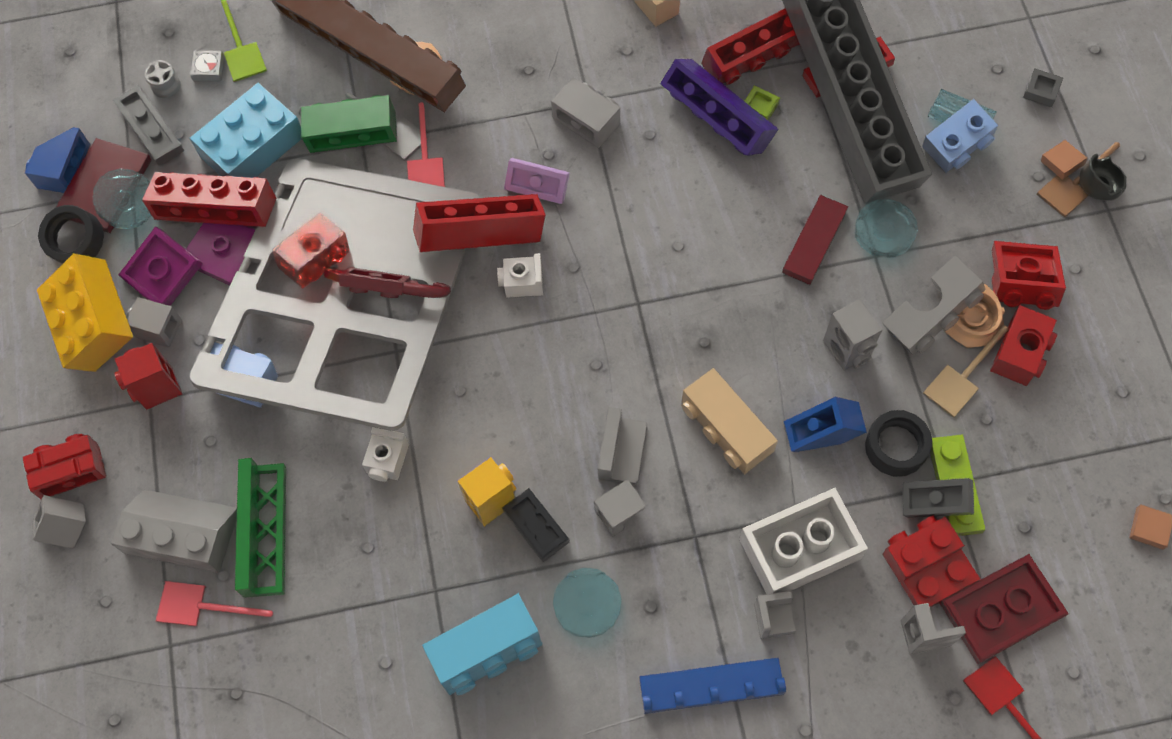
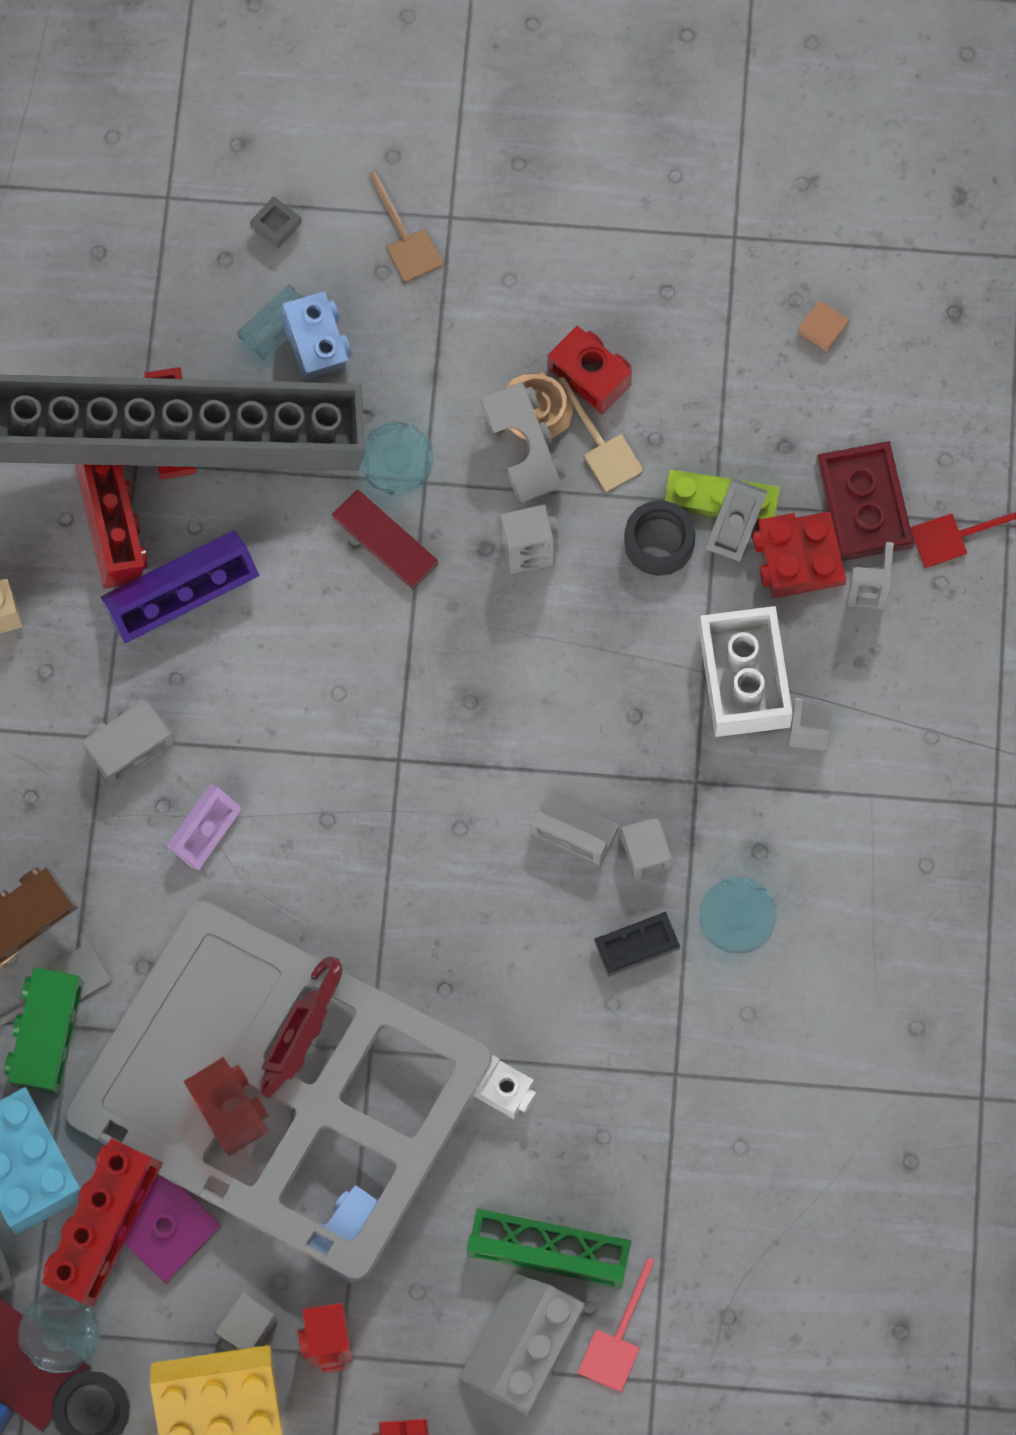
camera: 75 degrees left, 5 degrees up
magenta plate [118,226,203,306] -> none
coral piece [407,102,445,187] -> none
red brick [413,194,546,252] -> none
medium azure brick [422,593,542,696] -> none
yellow brick [458,457,517,527] -> none
white brick [497,253,543,298] -> none
blue hinge [639,657,786,714] -> none
tan brick [681,368,778,475] -> none
lime tile [744,85,780,120] -> none
blue slope [784,397,867,452] -> none
red plate [991,241,1066,310] -> none
nougat tile [1041,140,1087,180] -> none
pearl dark grey hair [1080,153,1127,201] -> none

